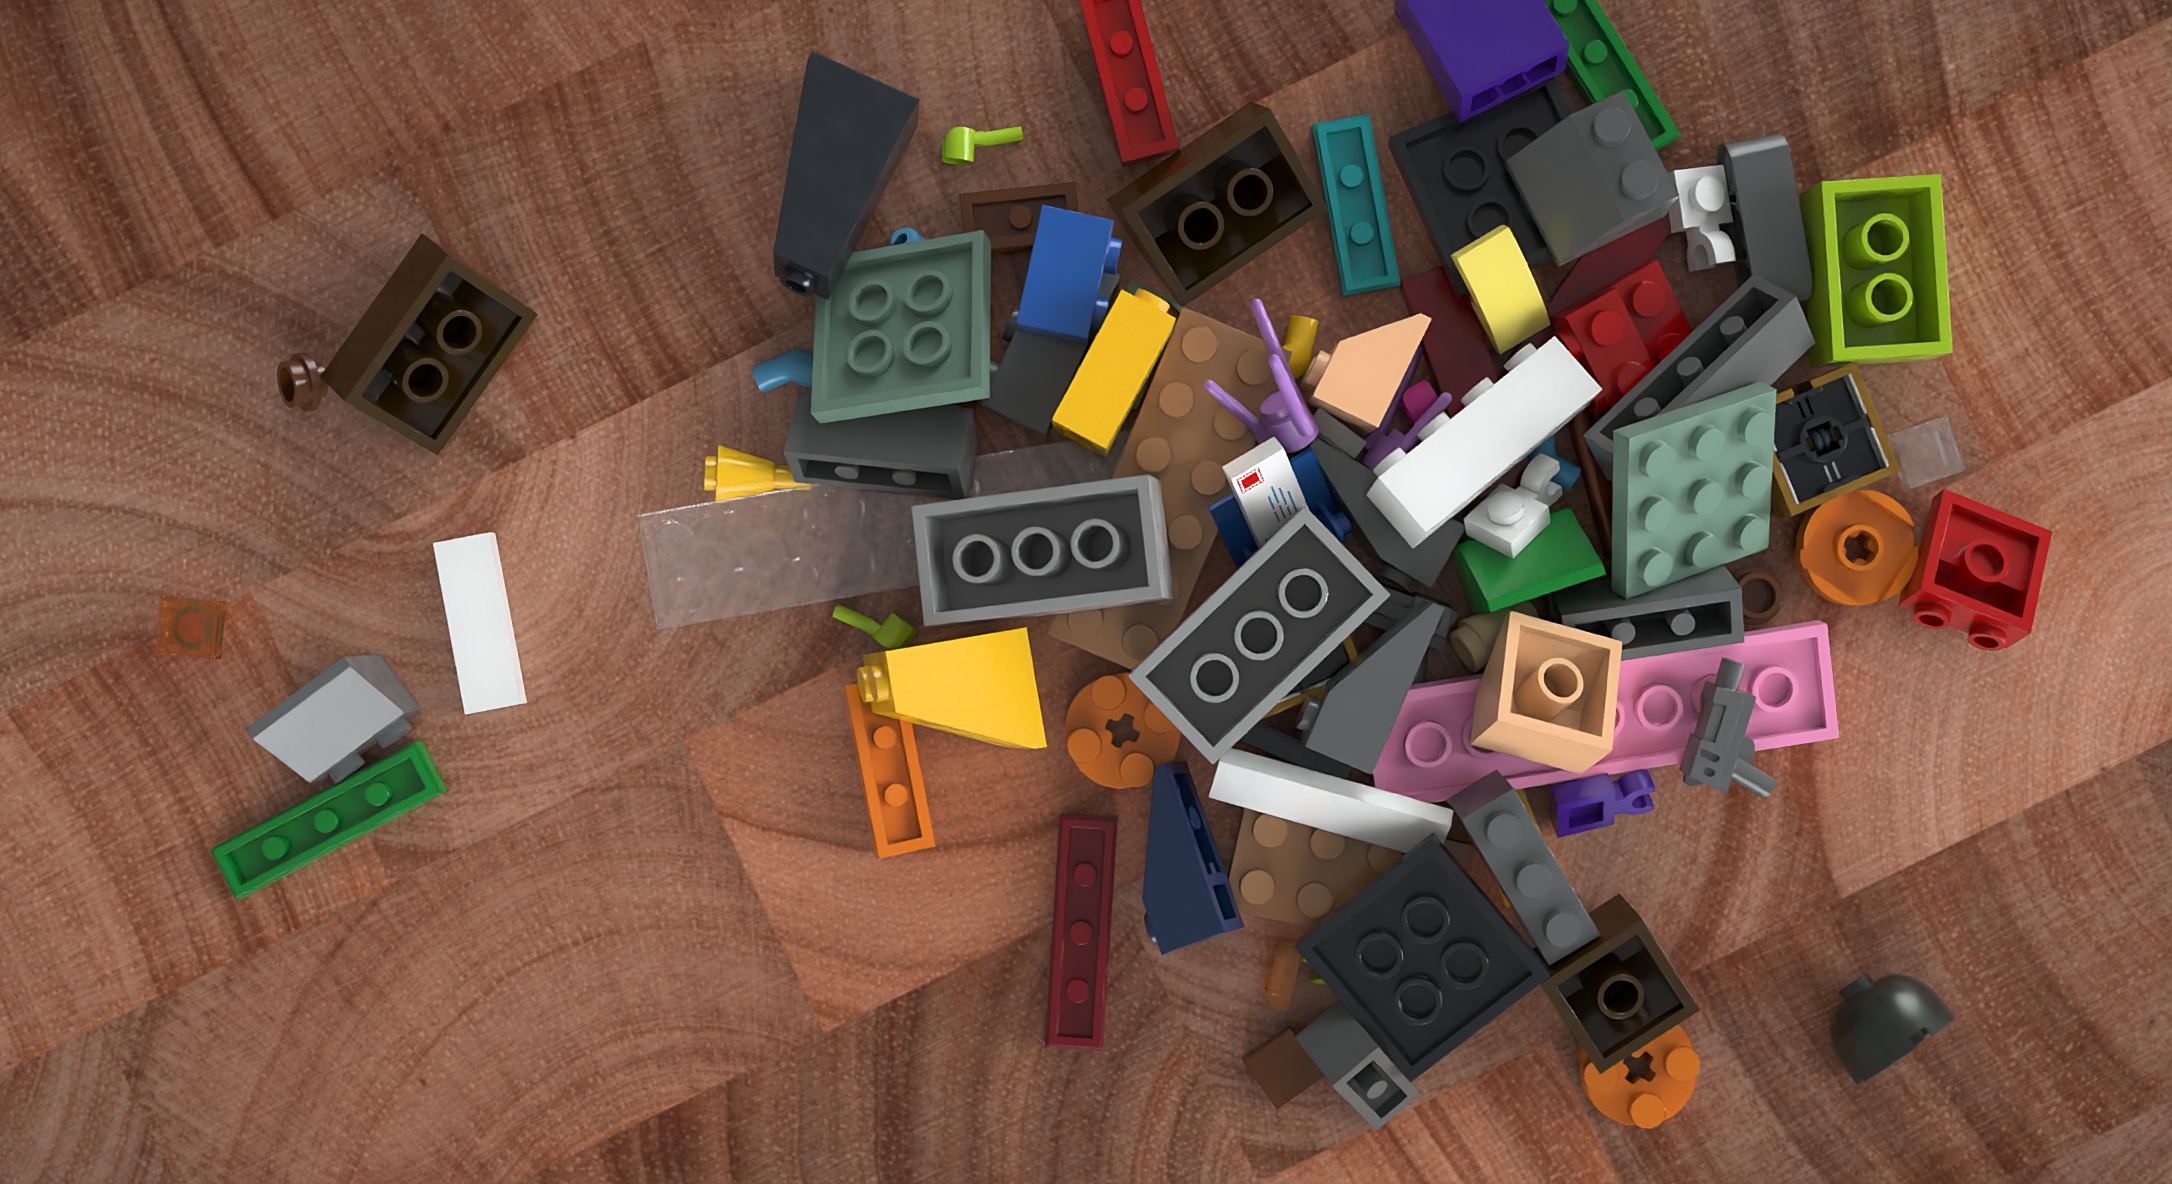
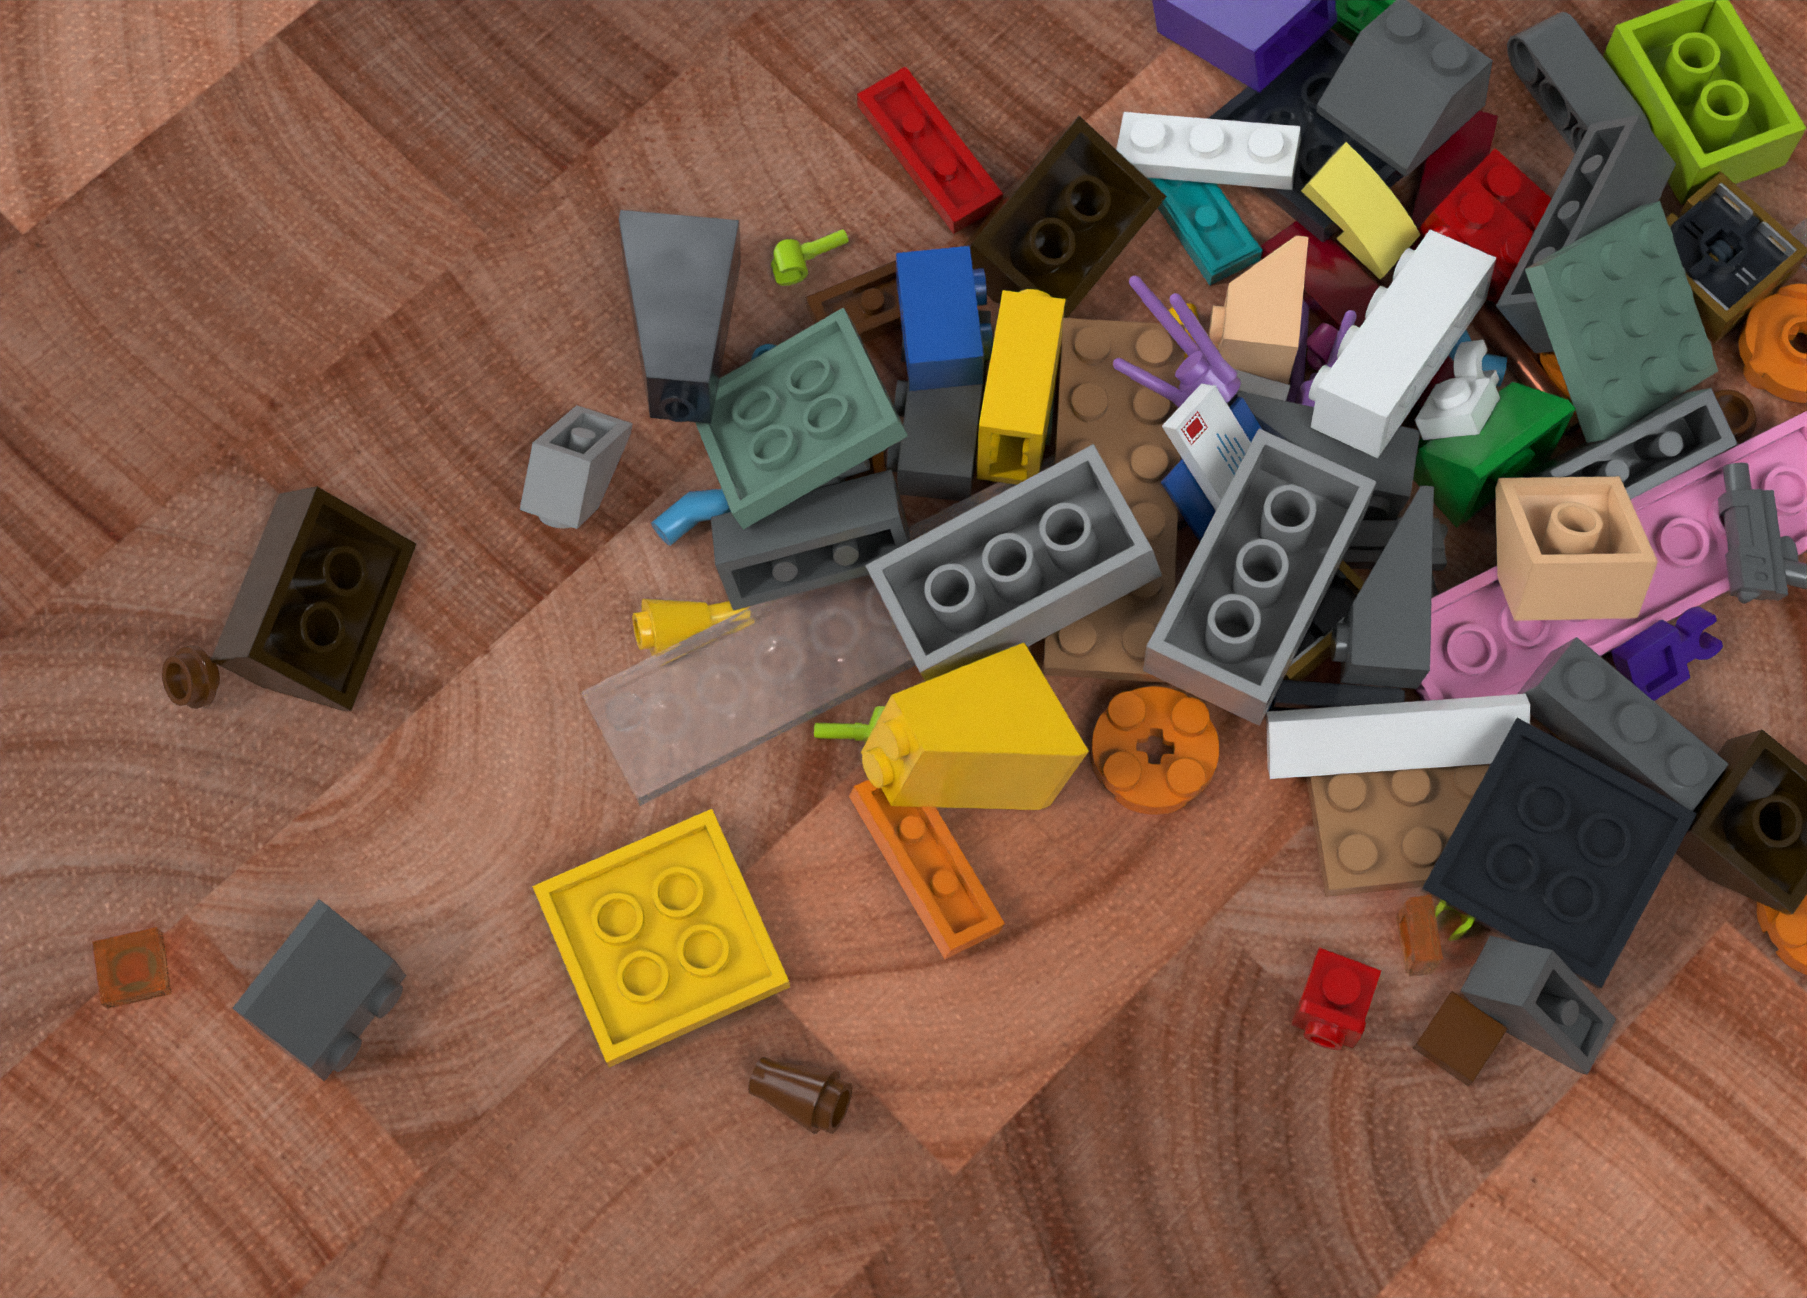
camera: 20 degrees left, 20 degrees down
green tile [210,740,448,901] -> none
white tile [433,532,527,714] -> none
dark red tile [1045,813,1118,1051] -> none
dark blue slope [1142,762,1245,955] -> none
tan cone [1449,600,1540,673] -> none
white plate [1668,165,1736,272] -> none
none -> light grey slope [520,405,633,529]
none -> yellow plate [532,809,790,1068]
none -> reddish brown cone [748,1057,852,1134]
none -> white plate [1116,112,1301,190]
none -> red bracket [1291,947,1382,1050]

